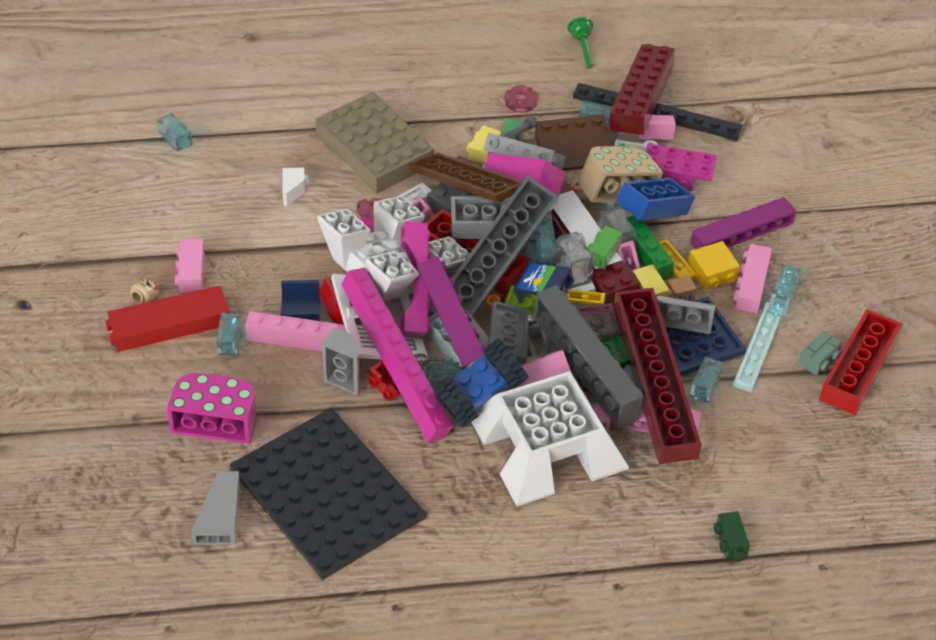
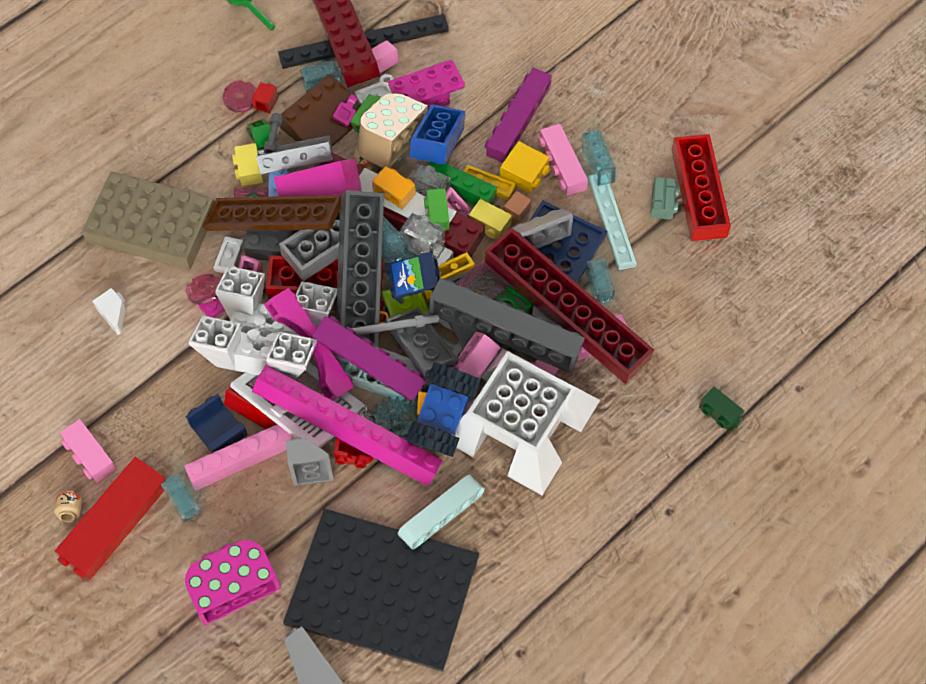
camera: 35 degrees left, 15 degrees up
none -> red brick [252,82,278,114]
none -> dark pink plate [331,94,358,127]
none -> light grey bar [351,314,439,336]
none -> light orange brick [372,166,416,210]
none -> light aqua beam [398,475,485,549]

